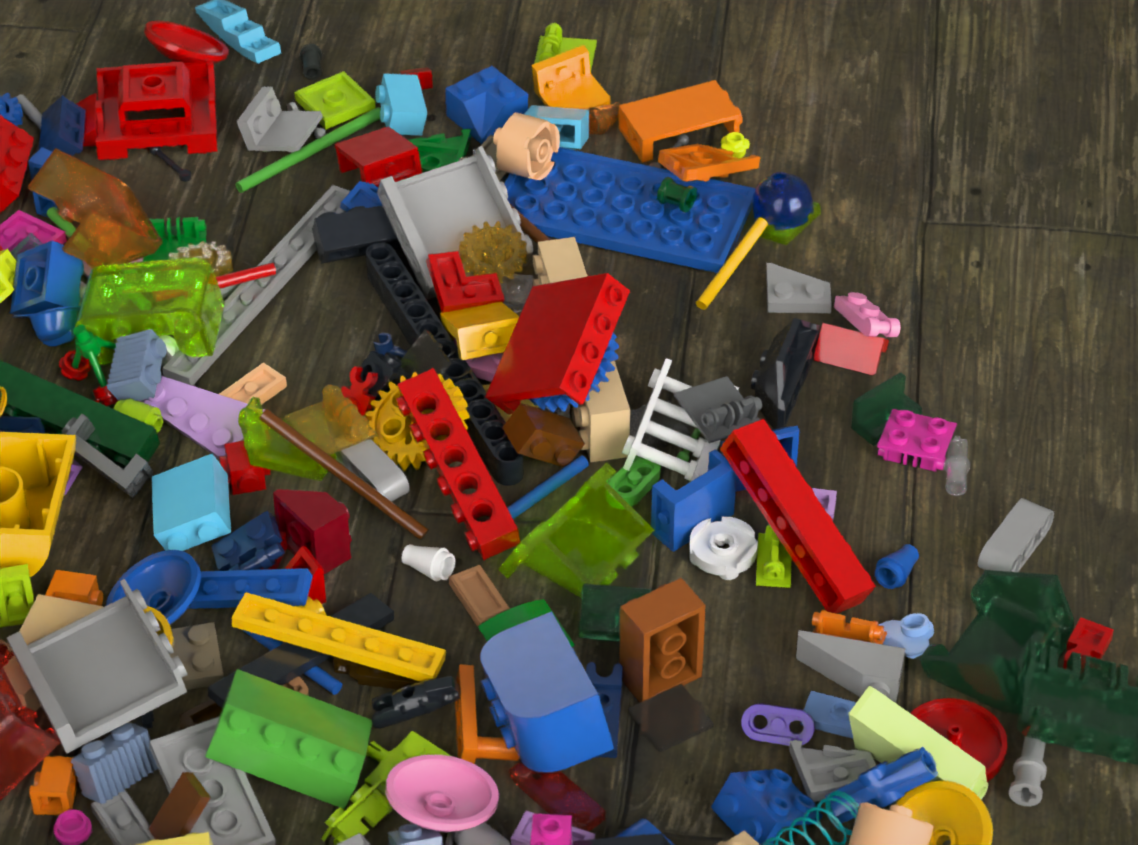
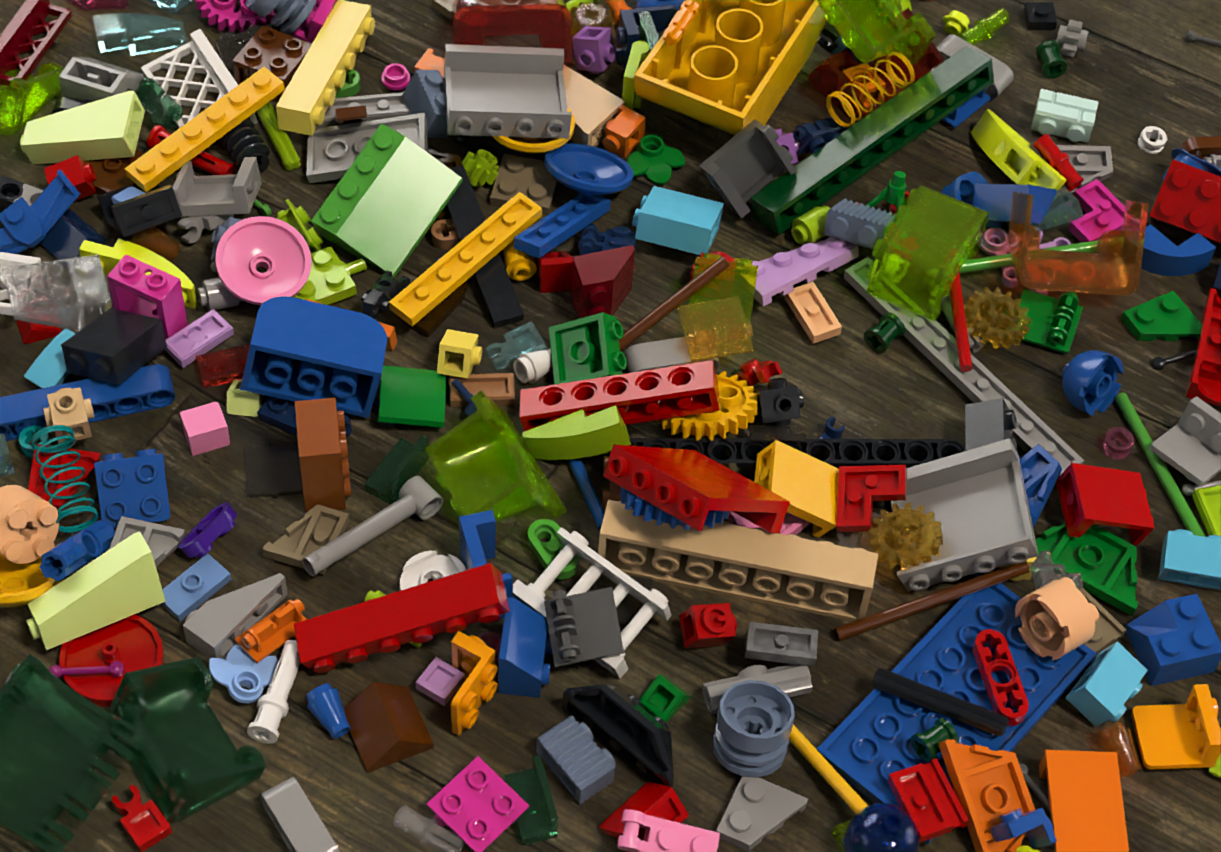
camera: 110 degrees right, 10 degrees up
none -> magenta hinge [48,661,124,679]
none -> bright pink panel [180,402,230,456]
none -> yellowish green slope [226,379,264,417]
none -> white pin [247,640,300,744]
none -> dark tan wing [262,504,350,575]
none -> light grey piece [302,476,443,576]
none -> reddish brown slope [344,682,434,773]
none -> light yellow brick [437,329,482,379]
none -> dark blue hand [451,378,487,421]
none -> light orange bracket [451,631,498,736]
none -> lime gear [462,149,499,187]
none -> clear light blue plate [486,321,547,370]
none -> lime slope [522,405,631,460]
none -> sand blue brick [536,716,616,804]
none -> green plate [549,312,627,384]
none -> green plate [627,135,685,185]
none -> green slope [639,674,691,723]
none -> red brick [679,603,737,649]
none -> light grey piece [702,664,812,715]
none -> sand blue wheel [713,680,795,778]
none -> flat silver panel [745,622,818,667]
none -> dark green bush [864,312,905,353]
none -> black axle [872,668,1009,737]
none -> red plate [887,758,969,843]
none -> red beam [973,629,1029,726]
none -> blue bracket [990,808,1057,849]
none -> blue cylinder [1062,350,1124,416]
none -> clear pink bush [1102,427,1134,460]
none -> green wing [1121,291,1202,342]

